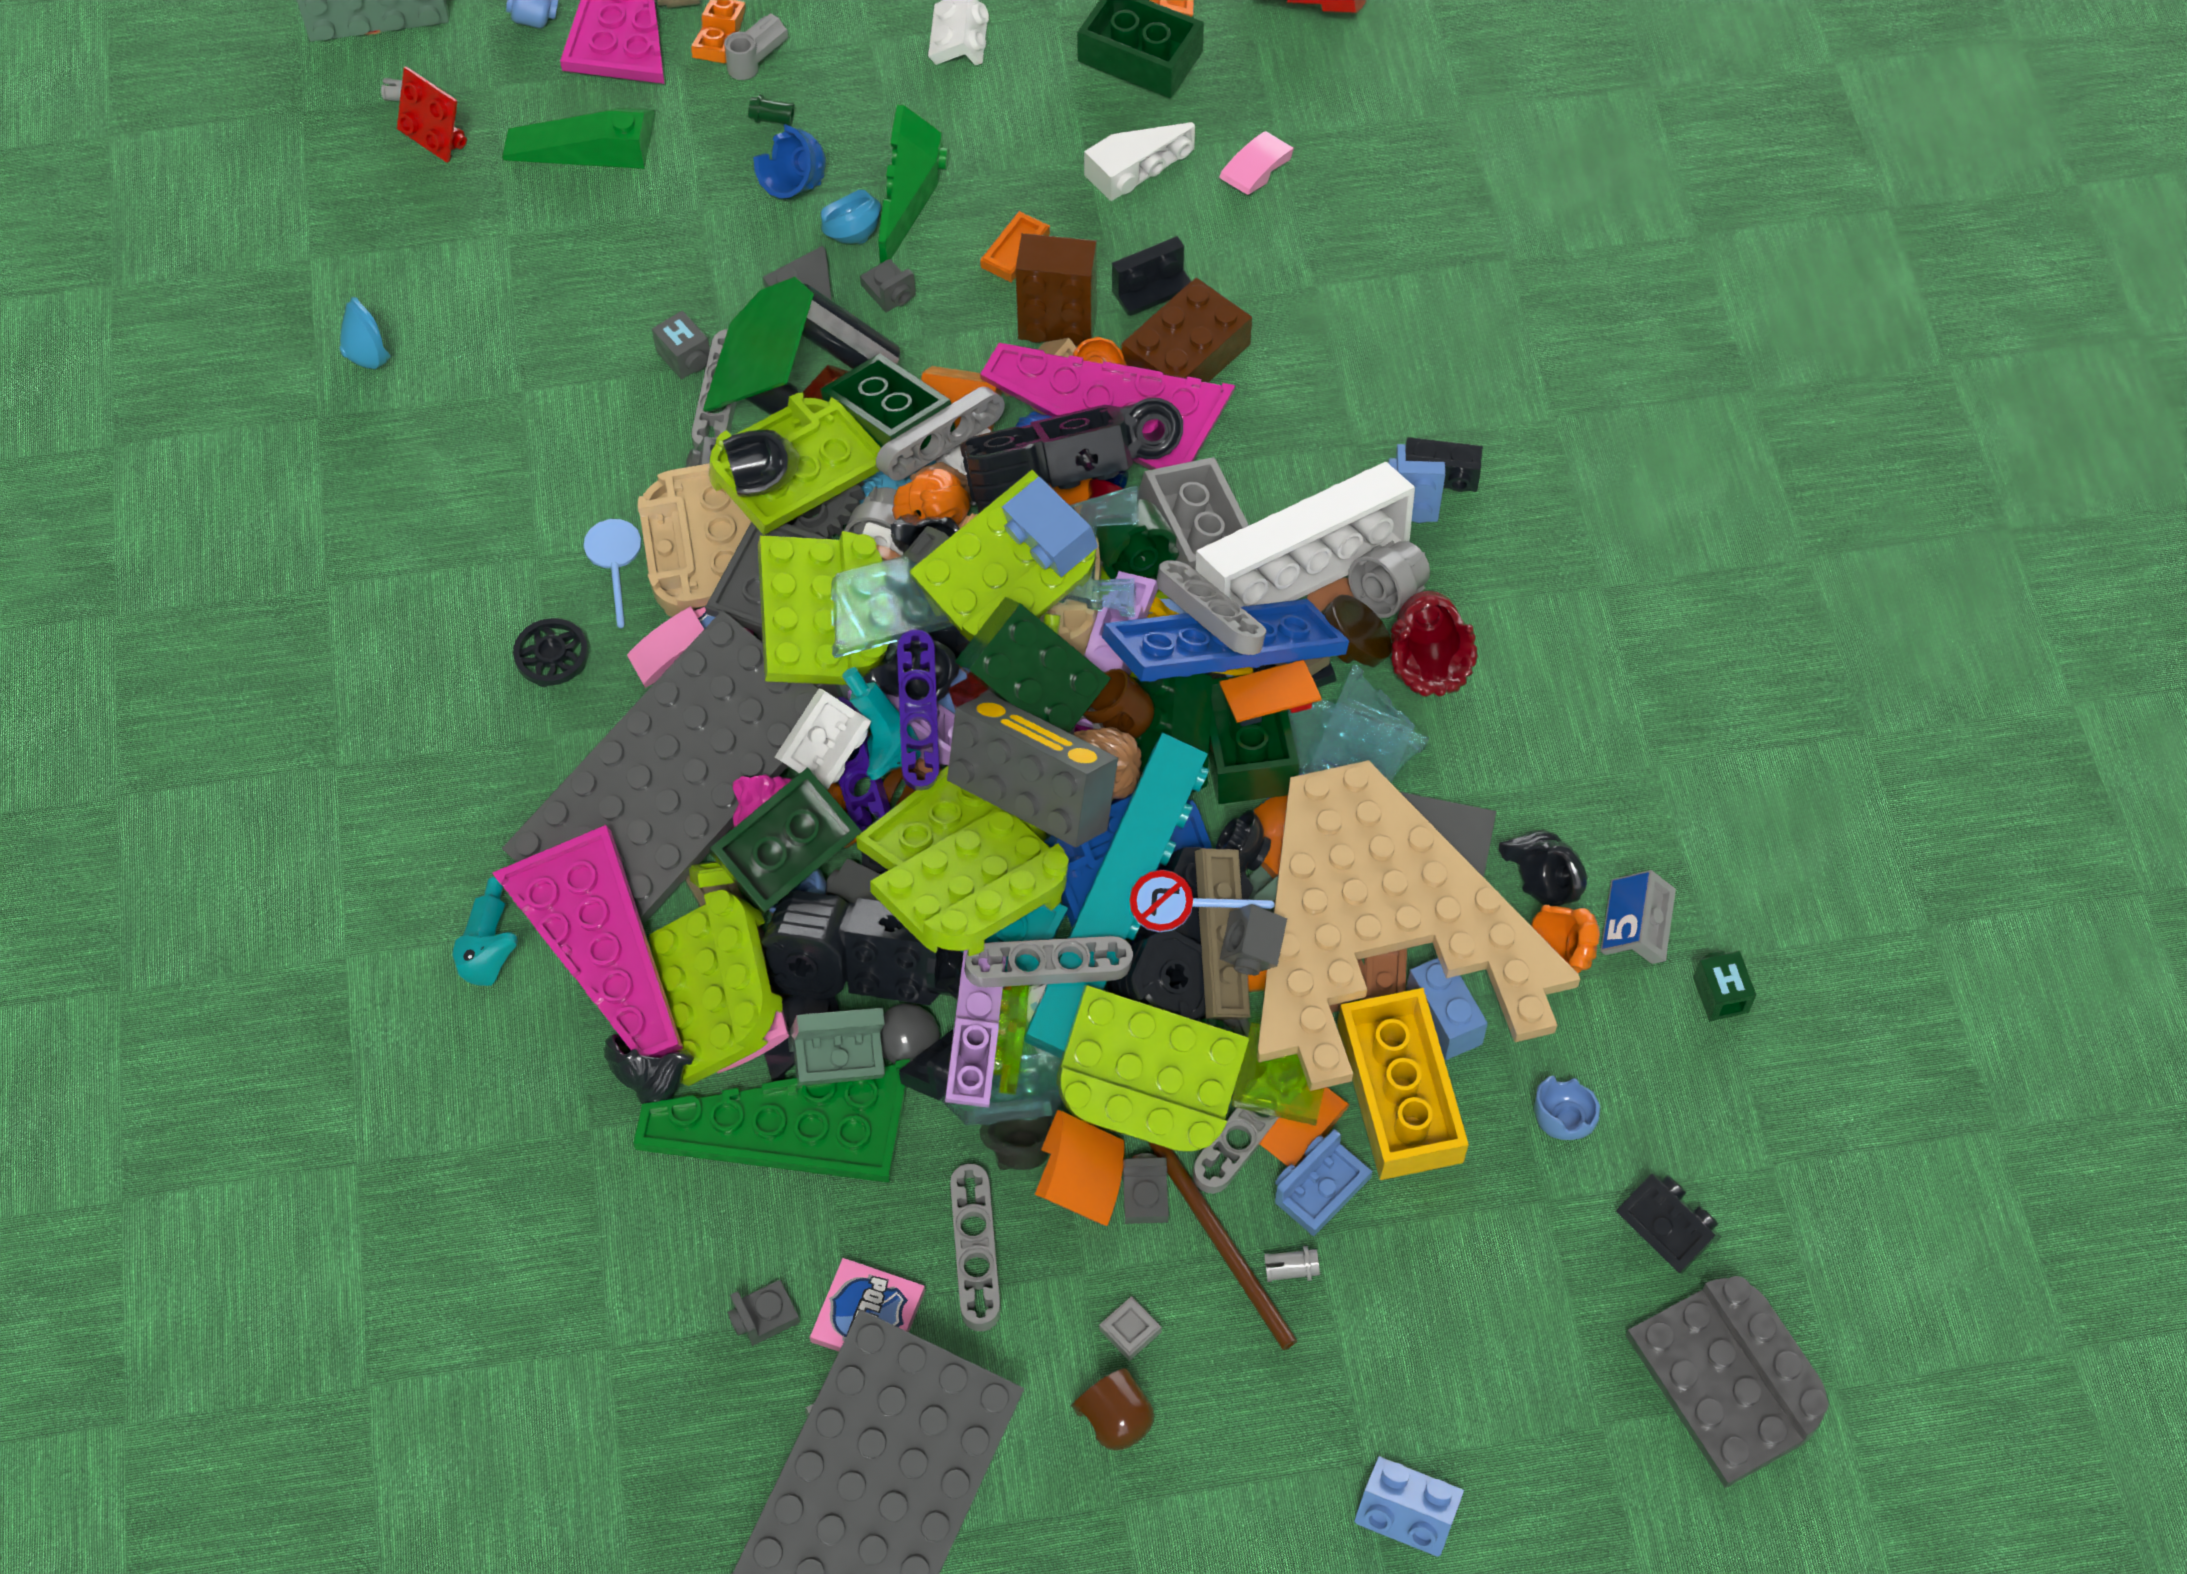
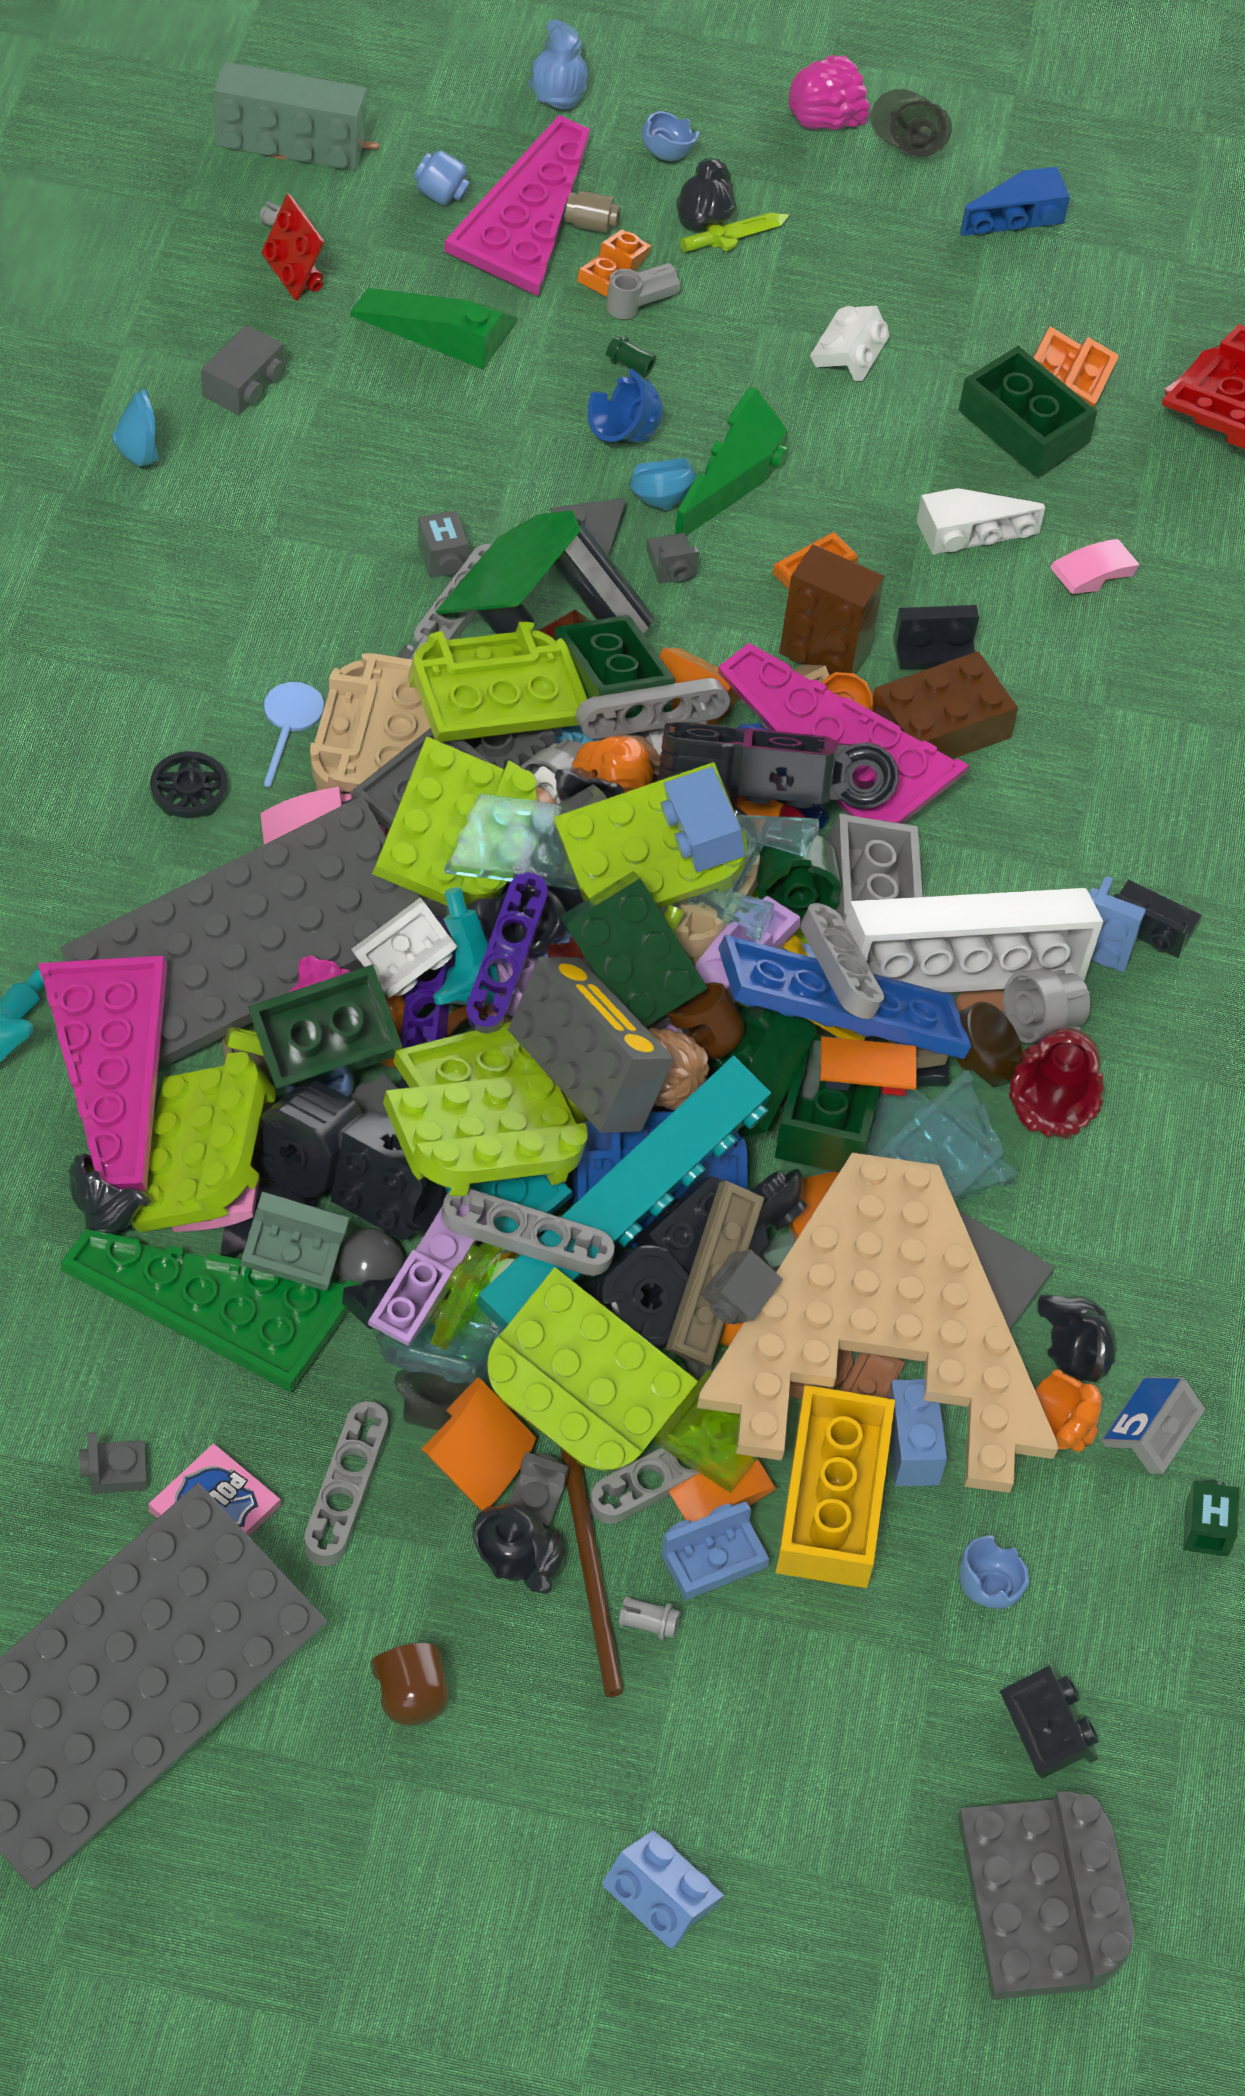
camera: 15 degrees right, 5 degrees down
black piece [723,430,800,497] -> none
light grey tile [1099,1296,1162,1361] -> none
piece [1129,870,1275,932] -> none
none -> dark grey brick [201,325,285,415]
none -> black hair [472,1504,565,1594]

